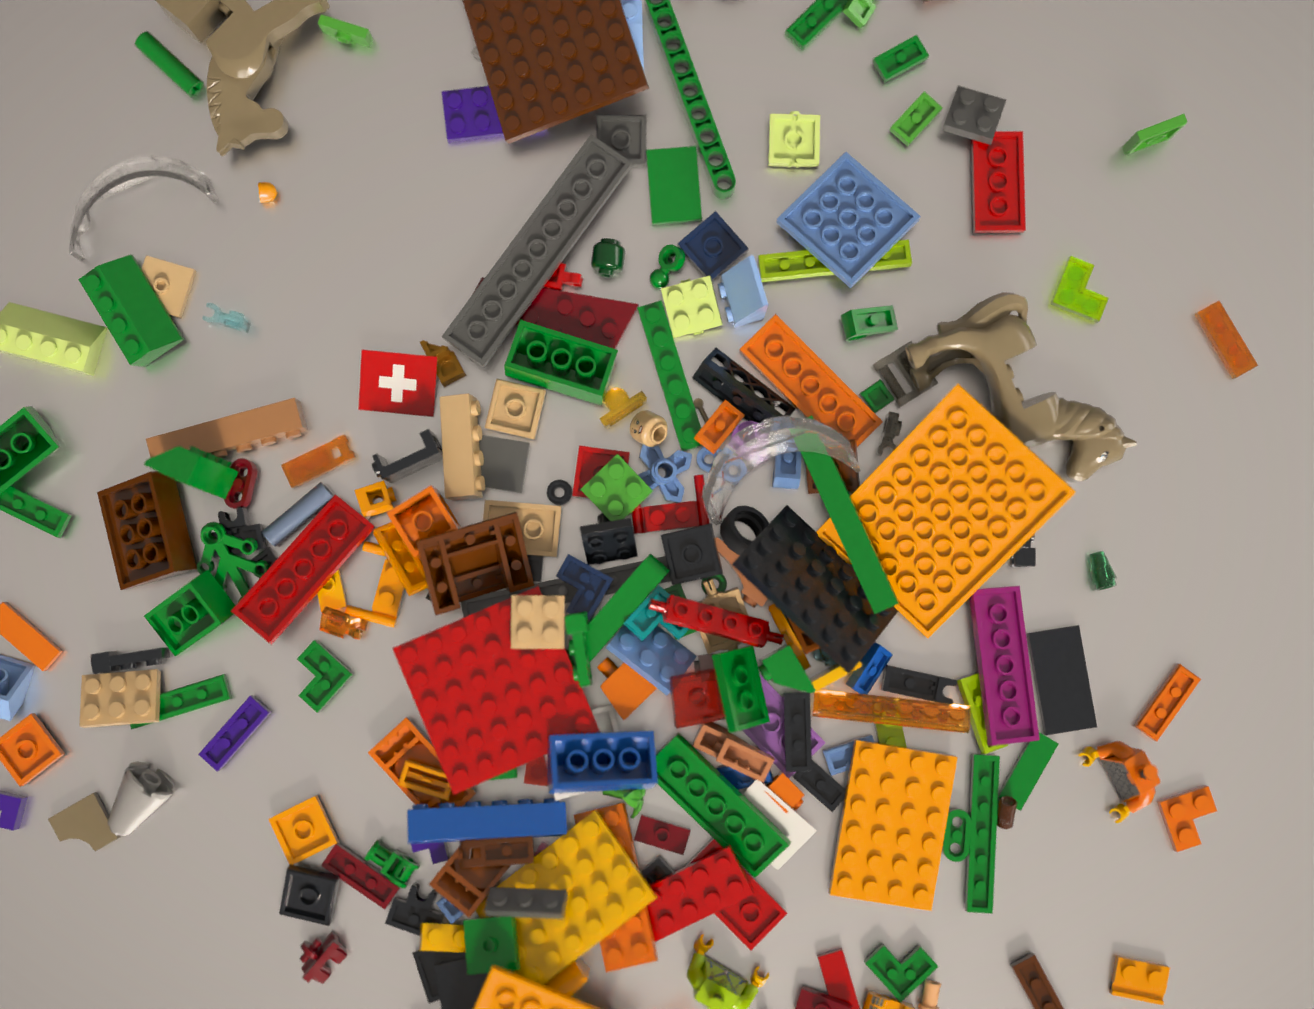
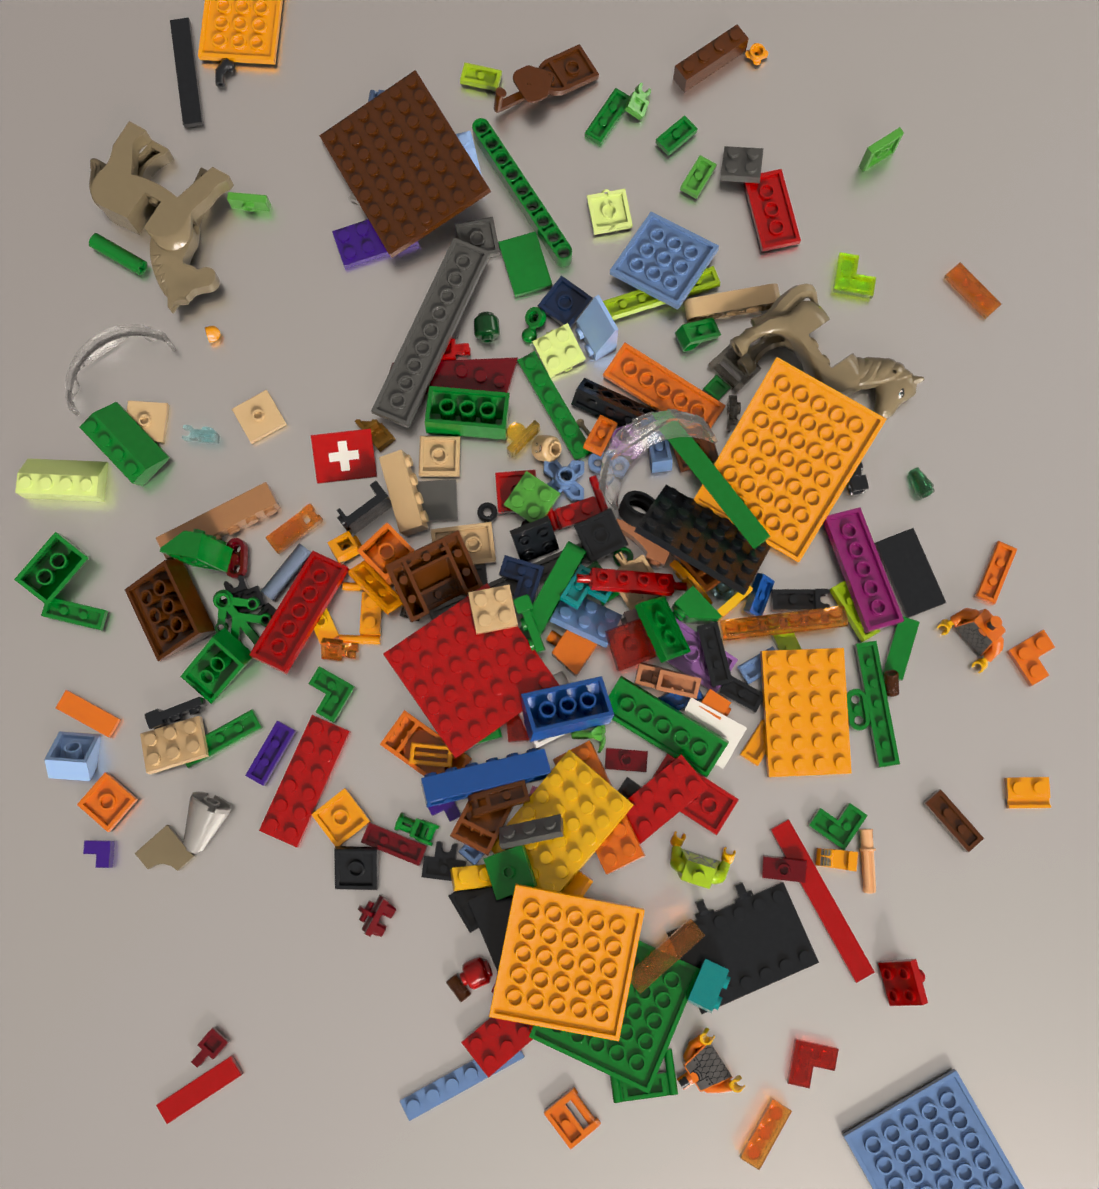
camera: 10 degrees left, 5 degrees down
none -> tan plate [232,390,287,444]
none -> red plate [259,715,351,848]
none -> tan beam [683,284,780,323]
none -> light orange tile [739,720,766,766]

